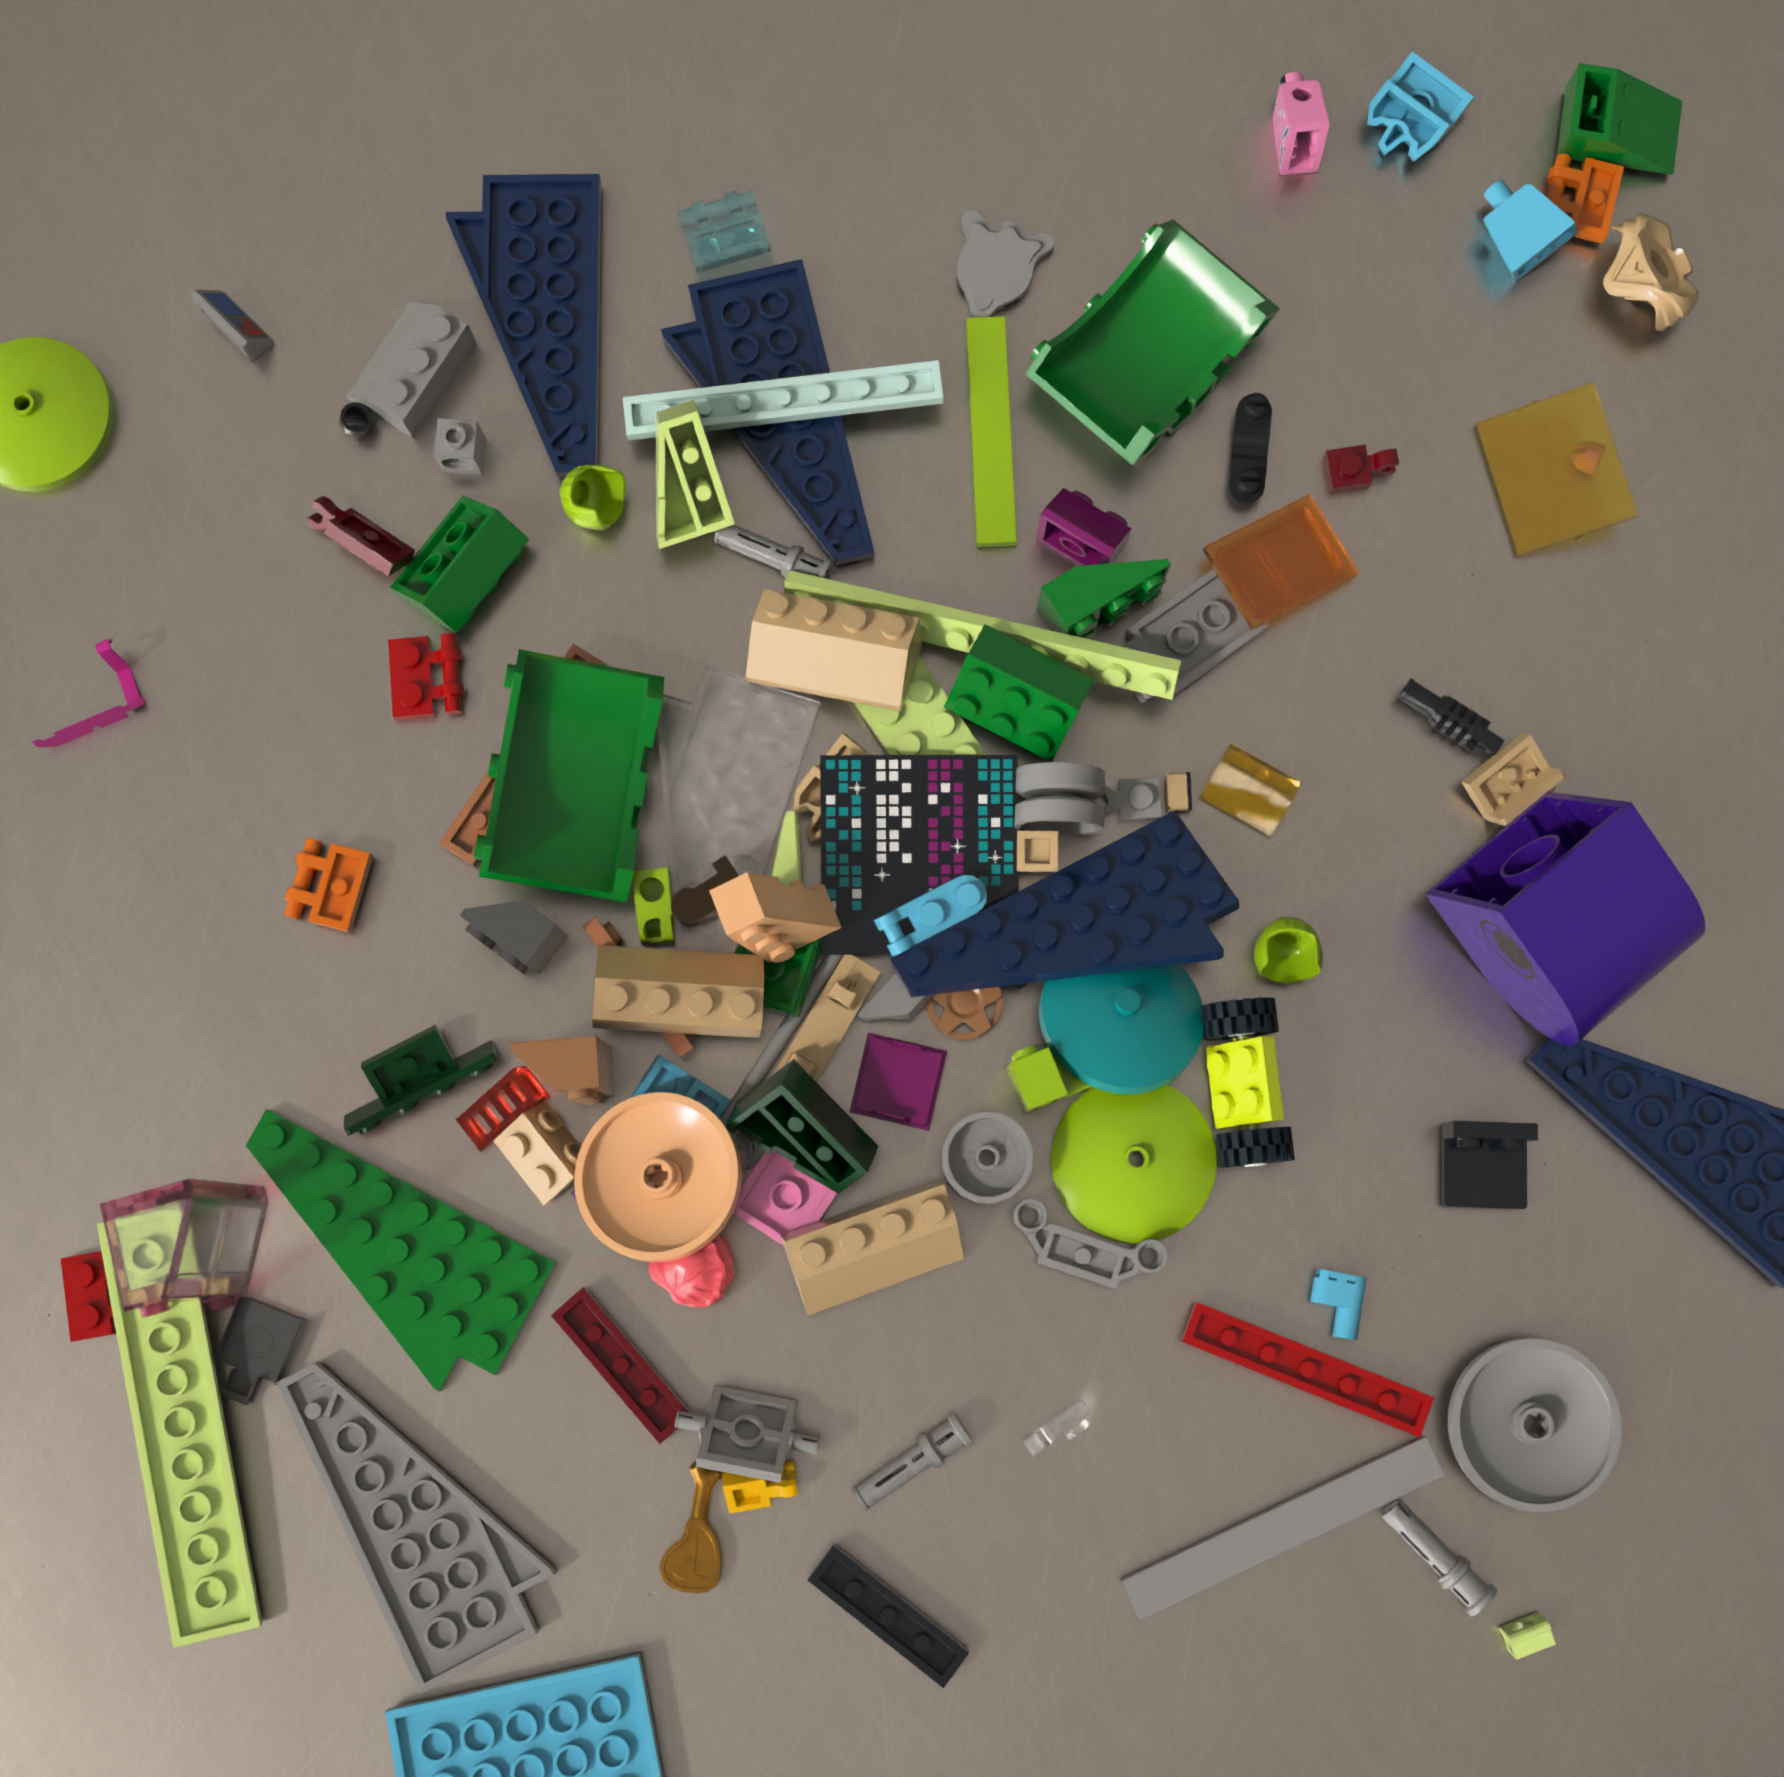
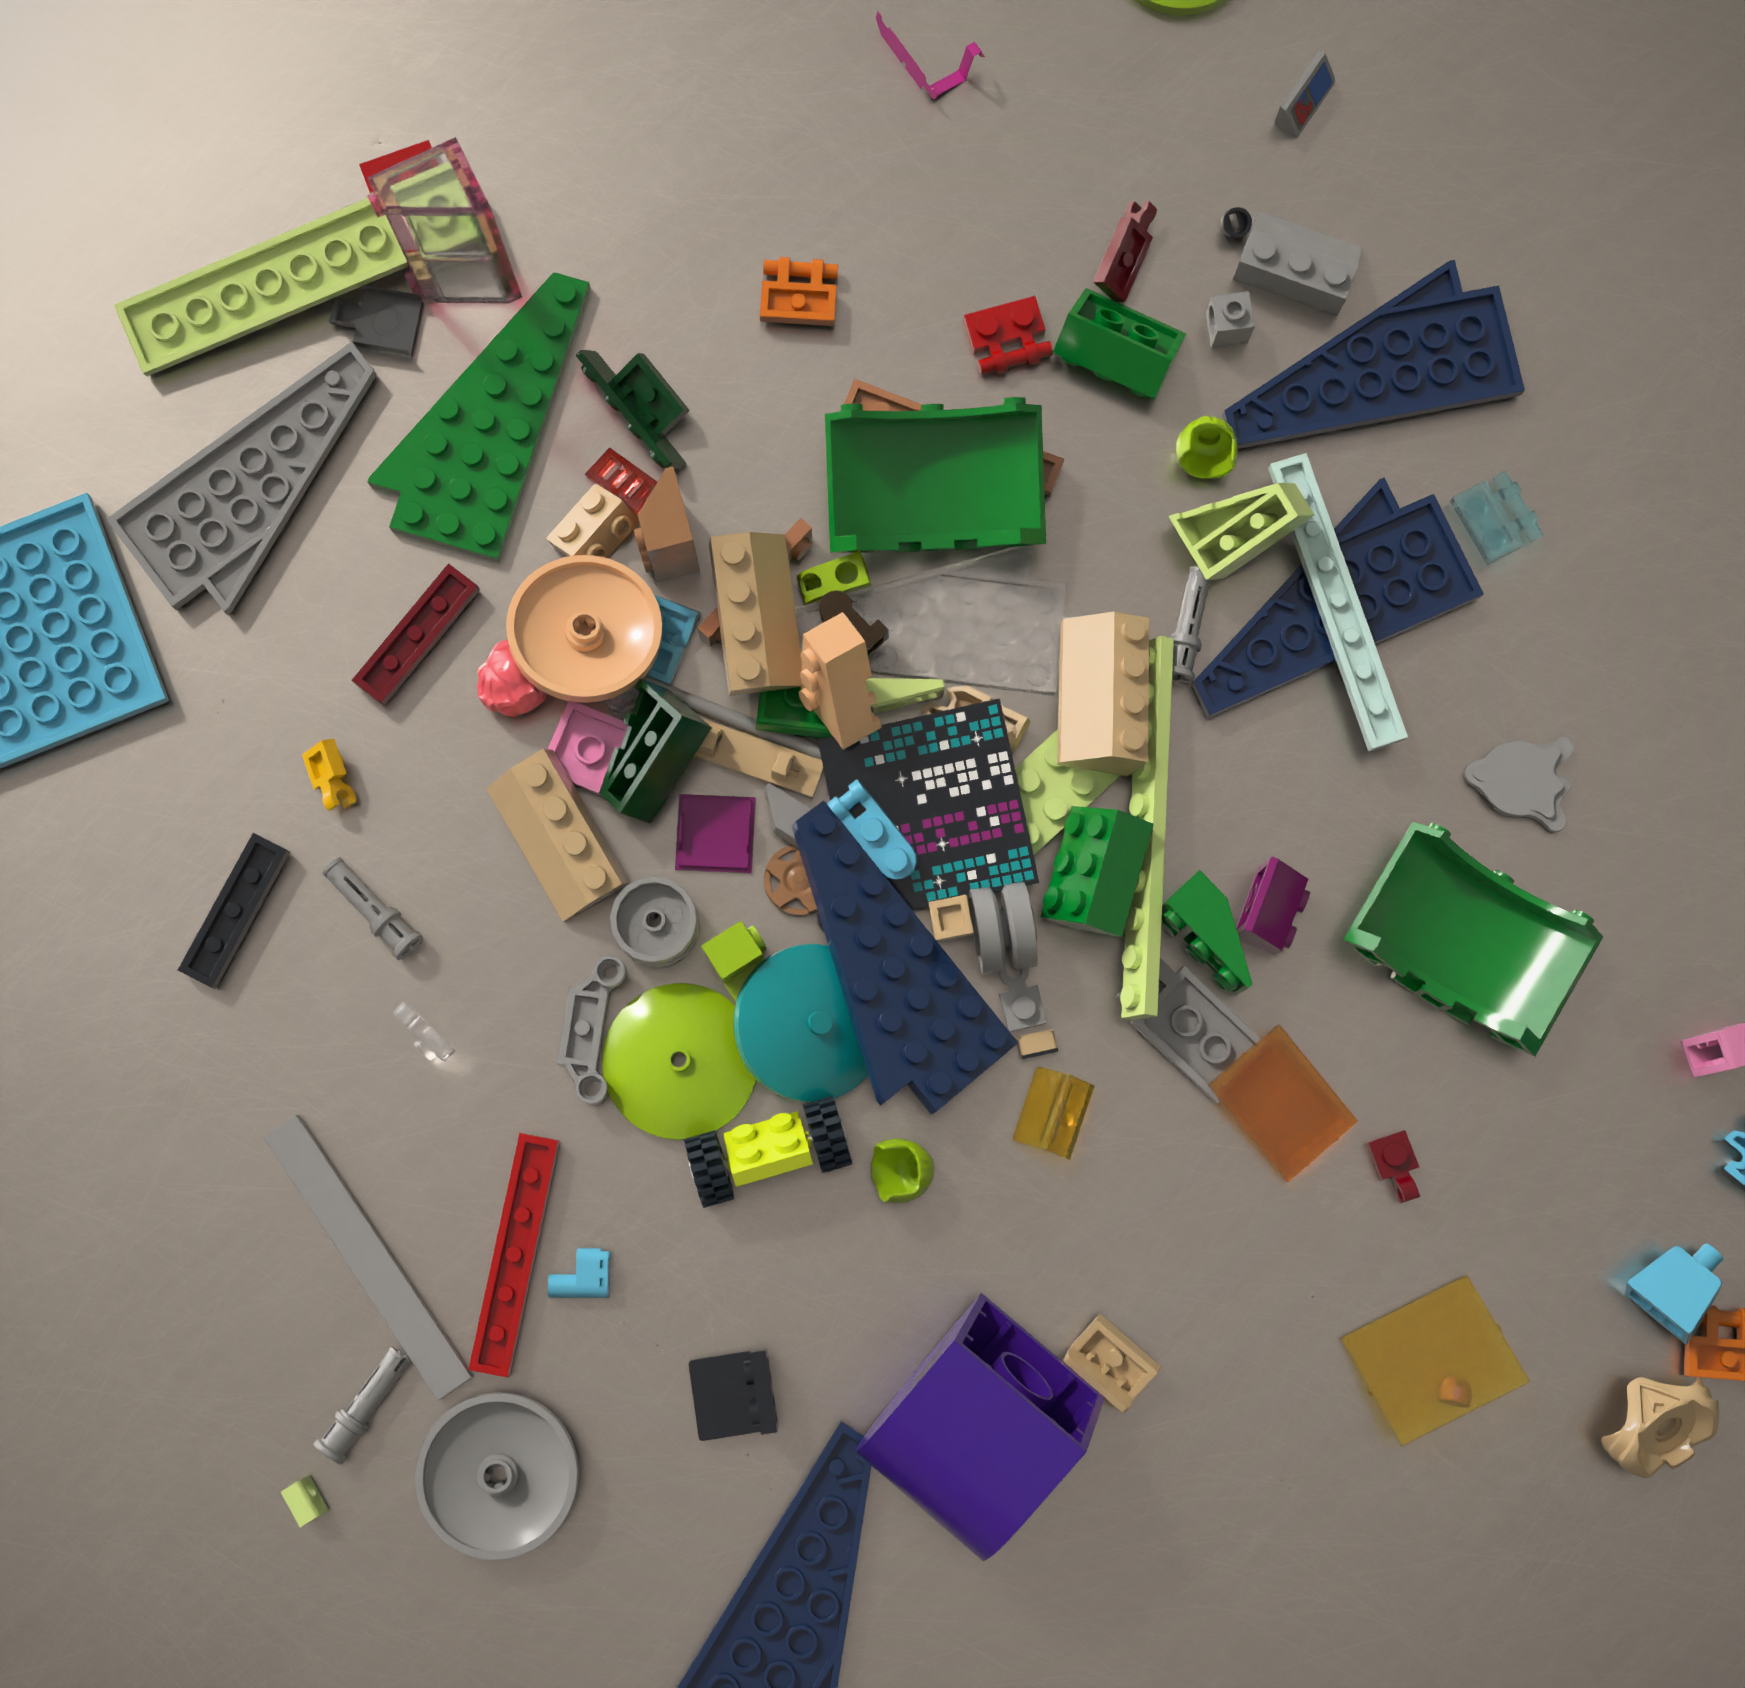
camera: 75 degrees right, 0 degrees up
dark grey slope [460,900,568,975] -> none
pearl gold piece [660,1461,725,1593] -> none
light grey plate [675,1385,820,1483] -> none
lime tile [966,316,1017,548] -> none
black piece [1229,393,1272,503] -> none
black hinge [1397,678,1504,755] -> none

